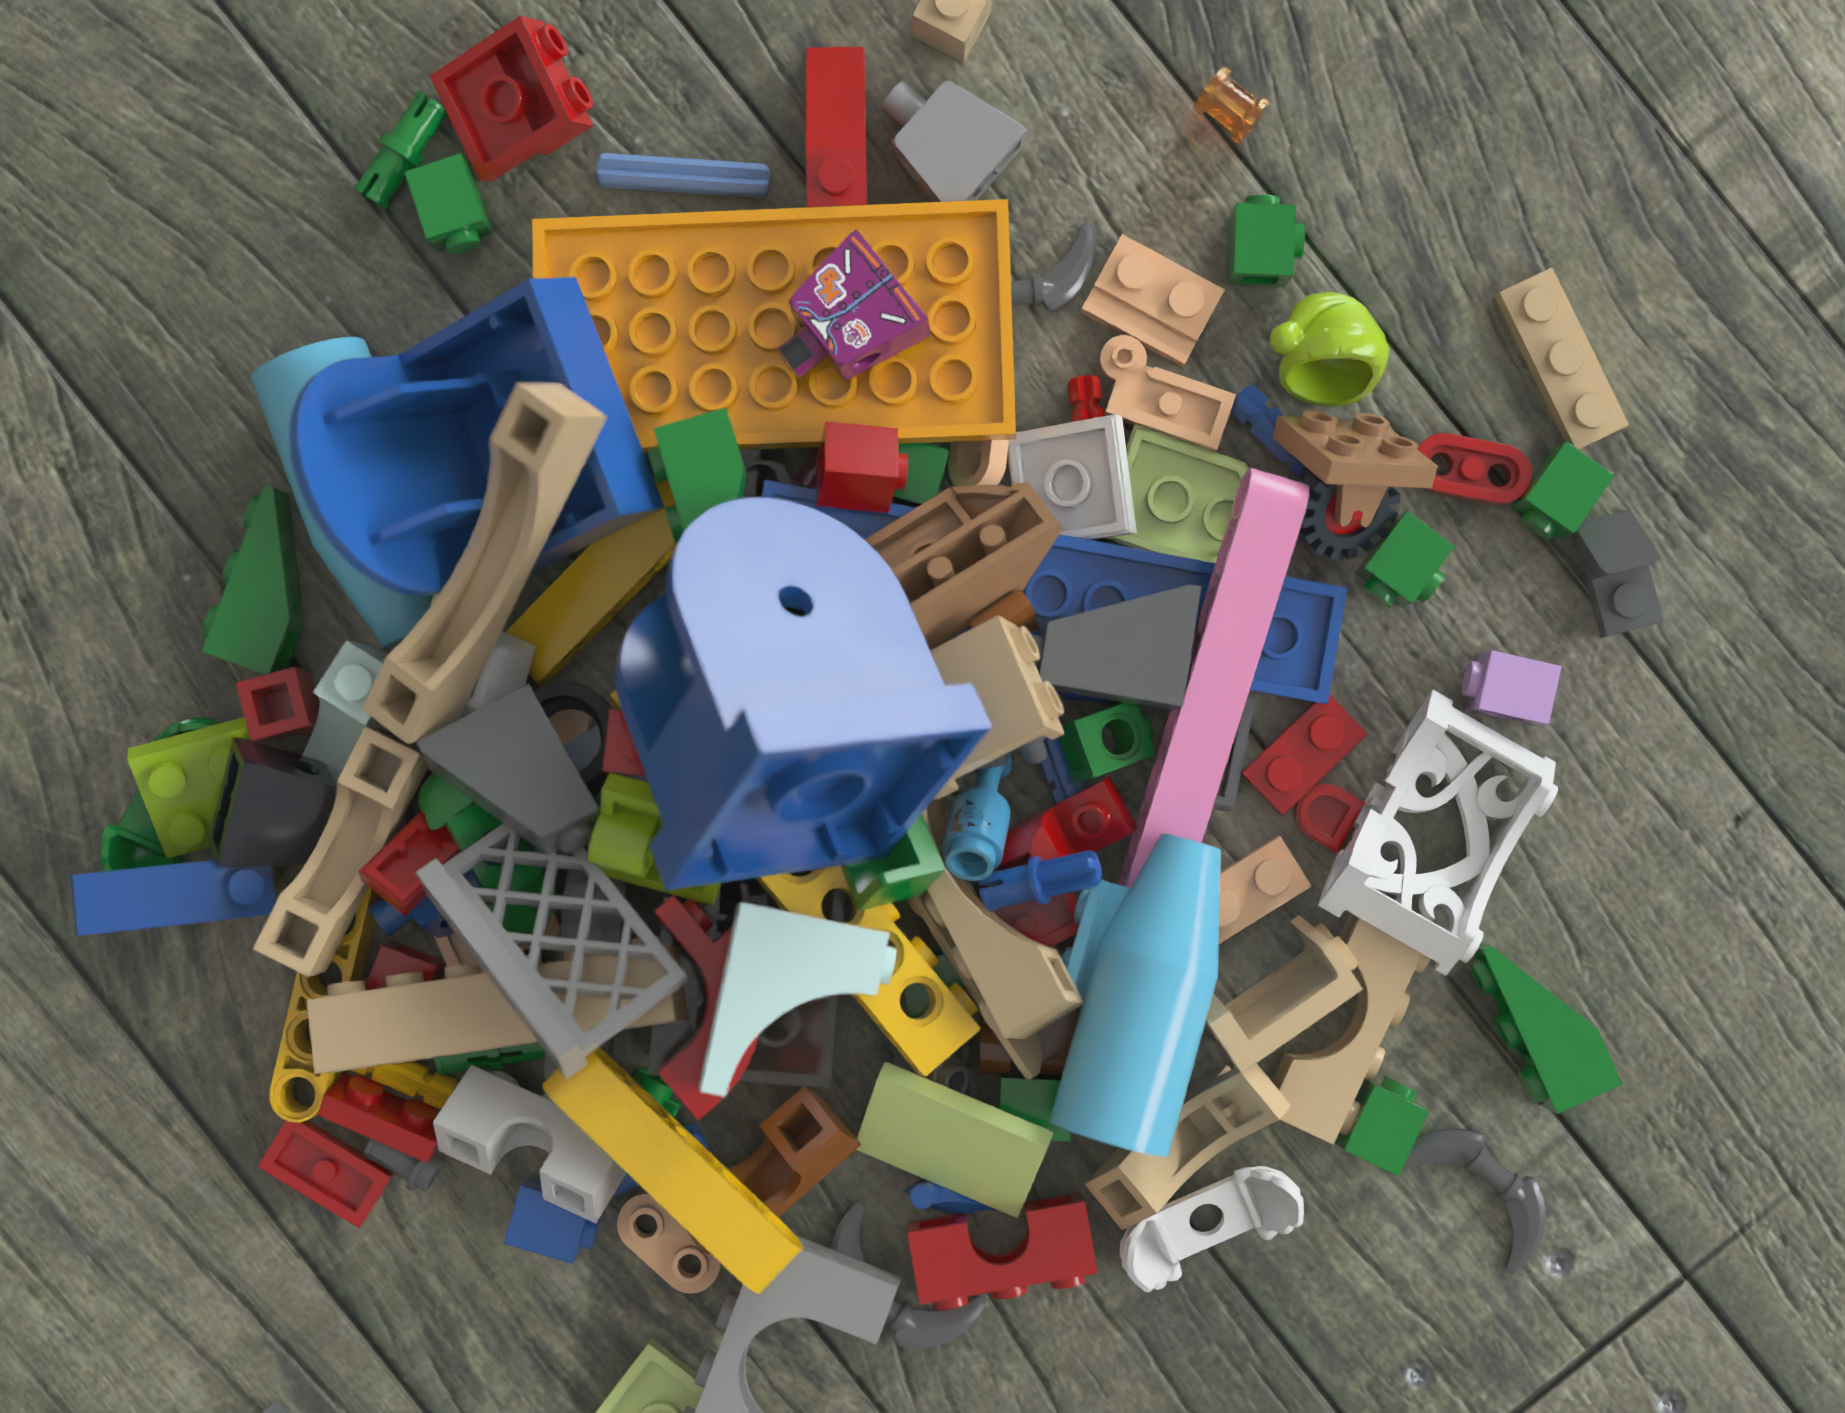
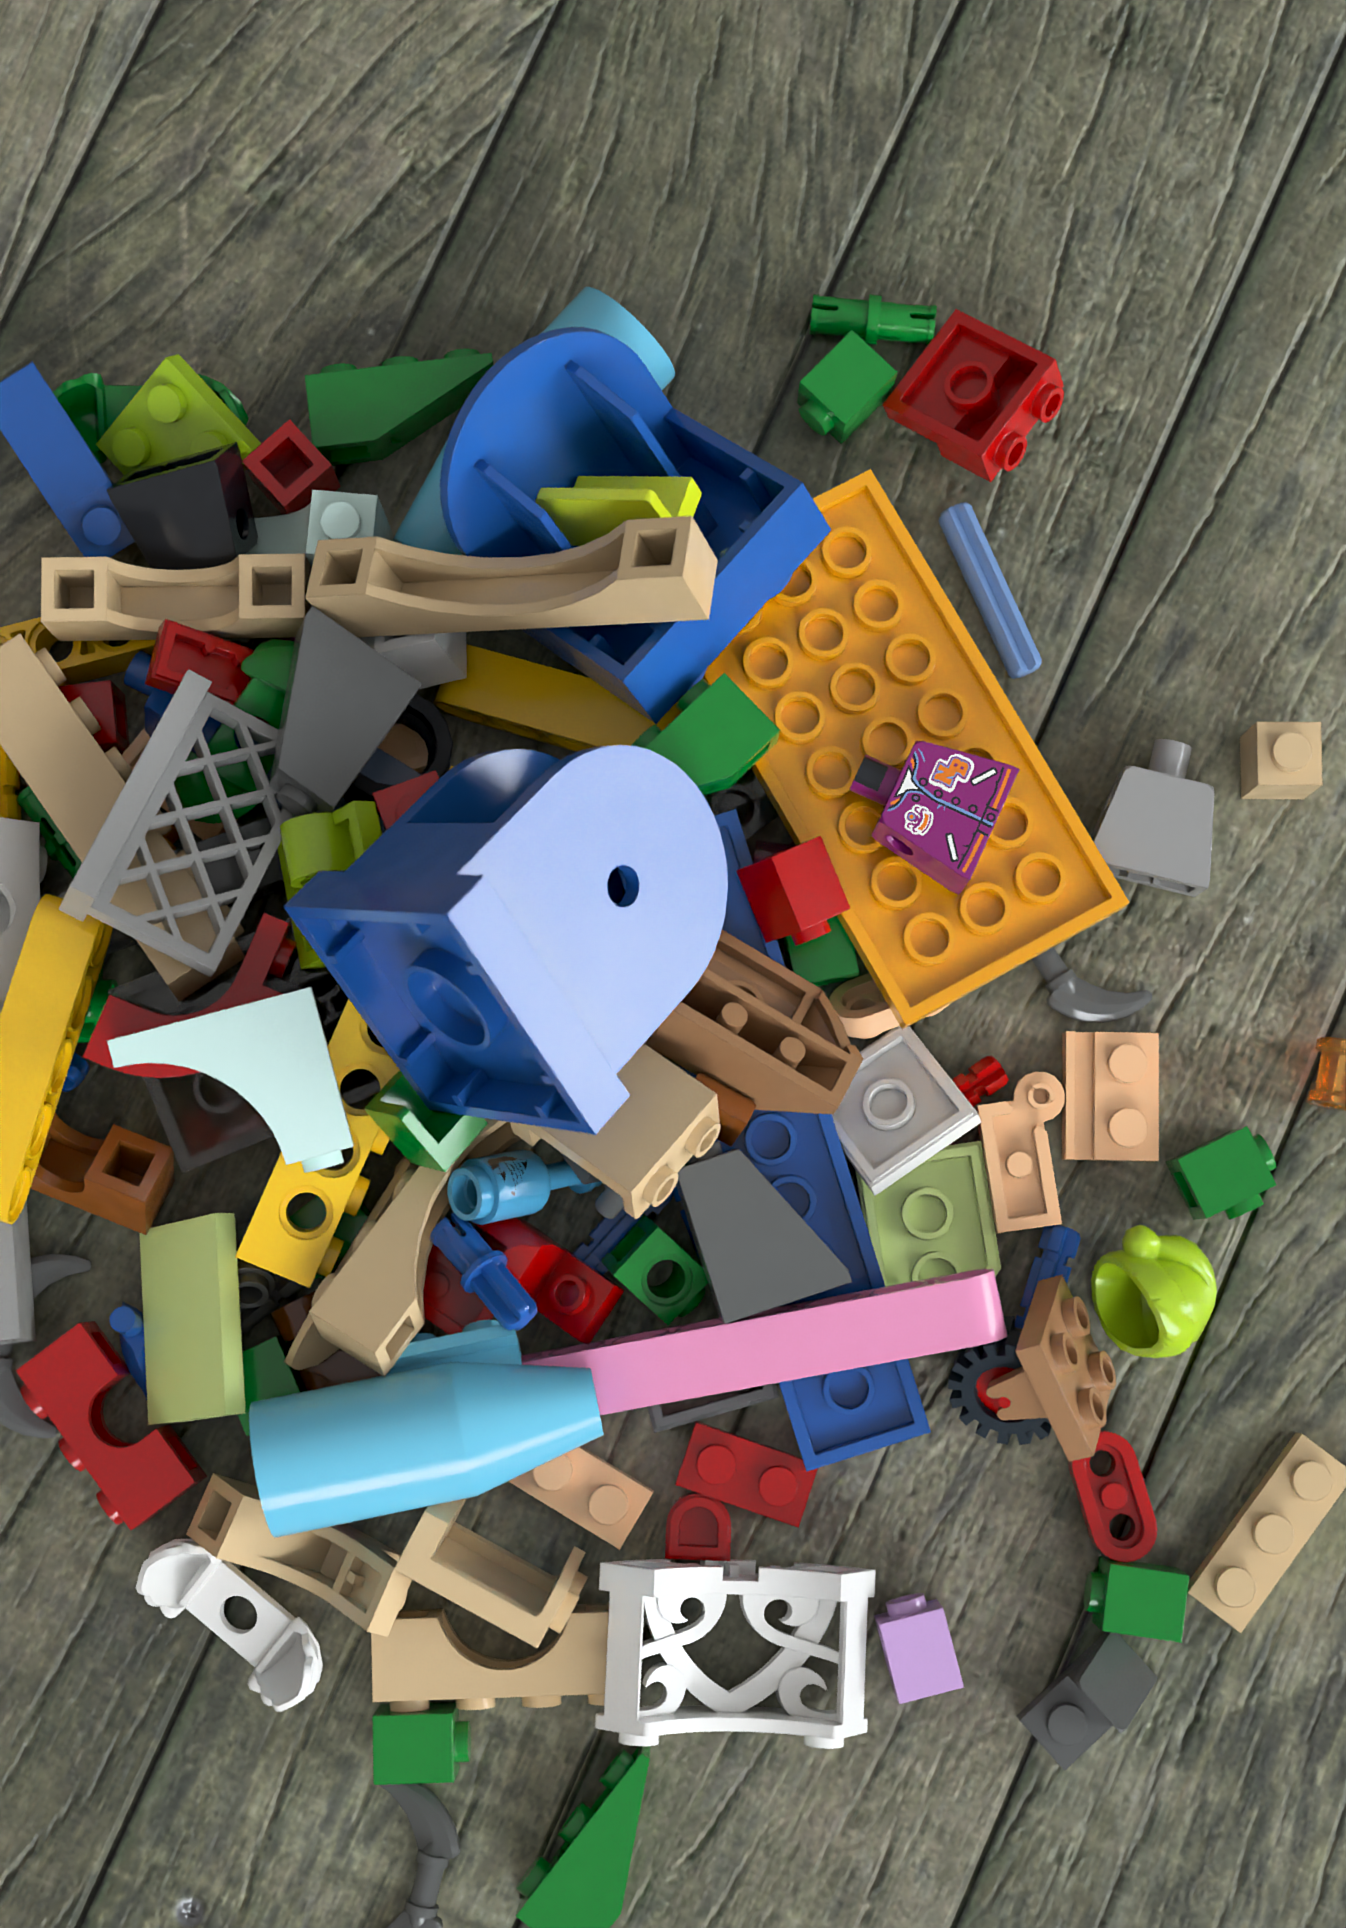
camera: 65 degrees right, 5 degrees down
red slope [806,47,868,207] -> none
green brick [1354,511,1455,608] -> none
none -> neon yellow panel [535,476,702,546]

